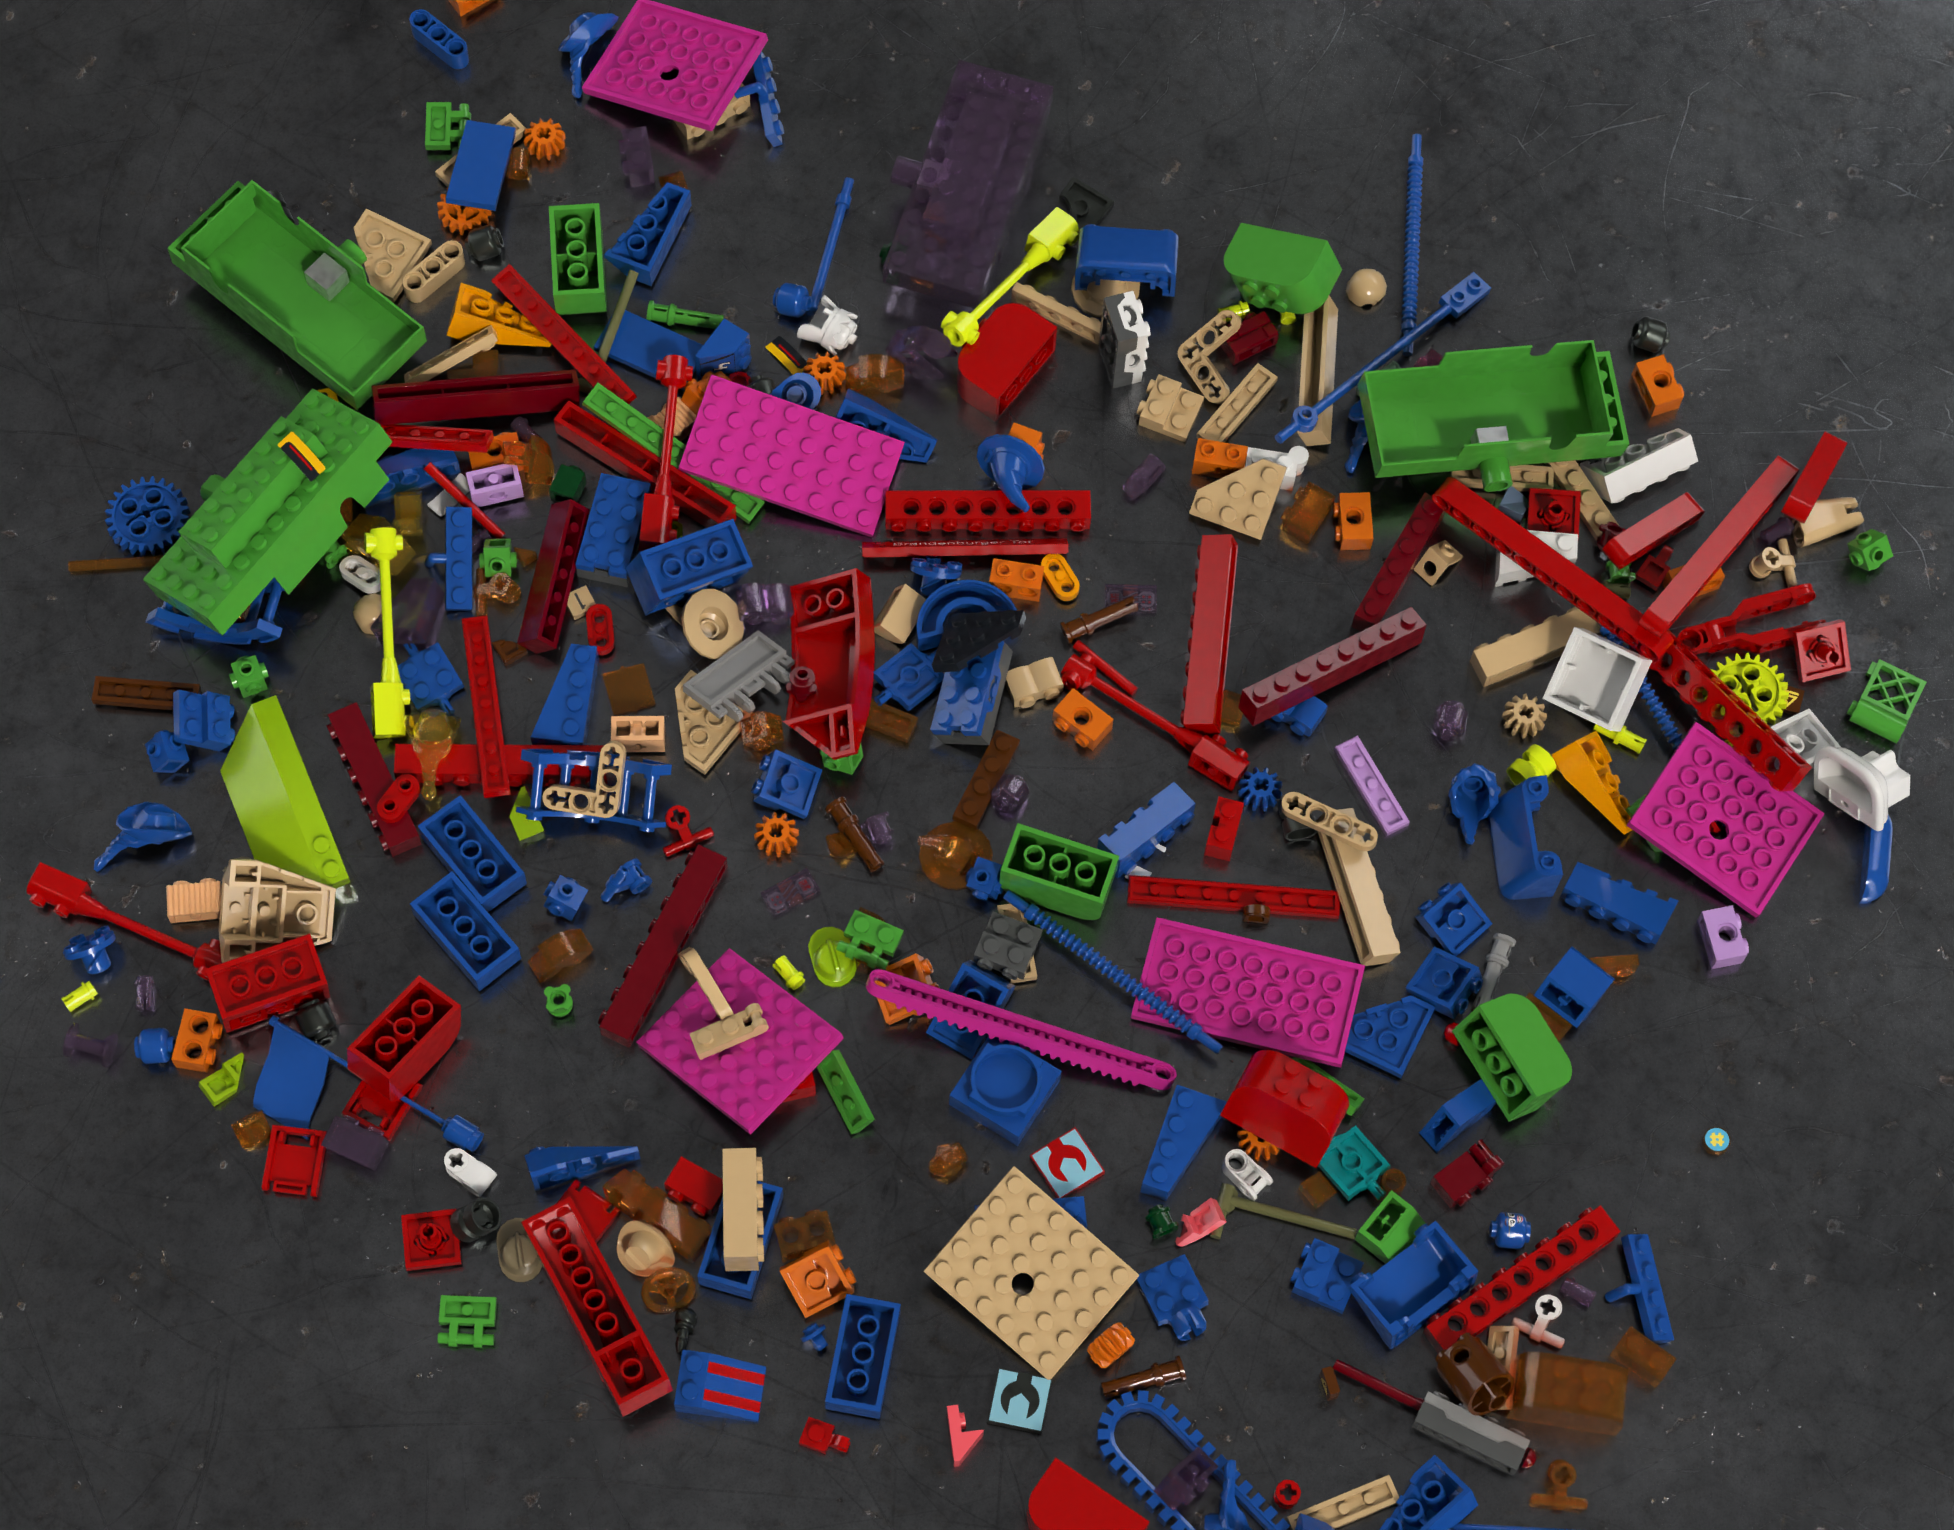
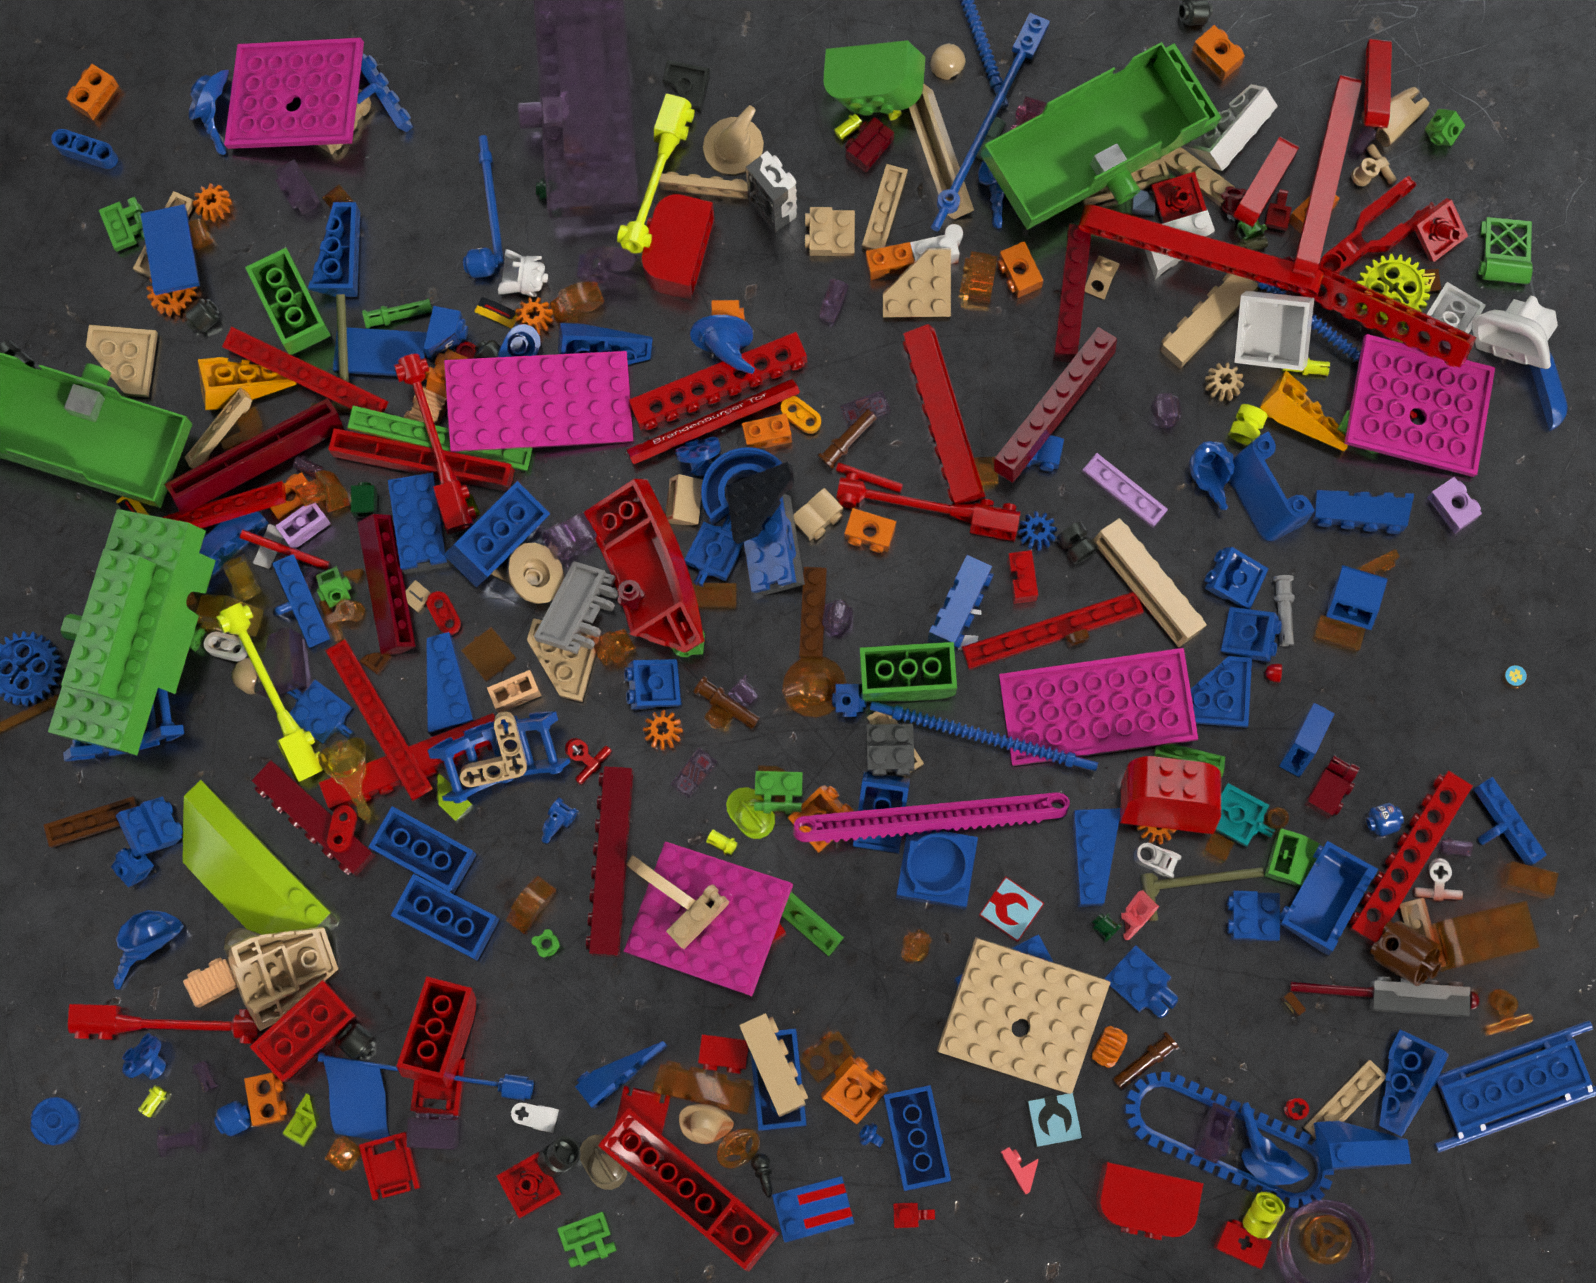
camera: 15 degrees left, 10 degrees up
bright green brick [229,655,269,698] -> none
sticker [278,432,325,481] -> none
tan beam [402,240,465,303] -> none
blue brick [543,875,588,922] -> none
blue windscreen [1075,224,1179,297] -> none
tan beam [1178,310,1241,405] -> none
tan beam [1281,792,1378,851] -> none
bright green brick [1452,994,1572,1122] -> none

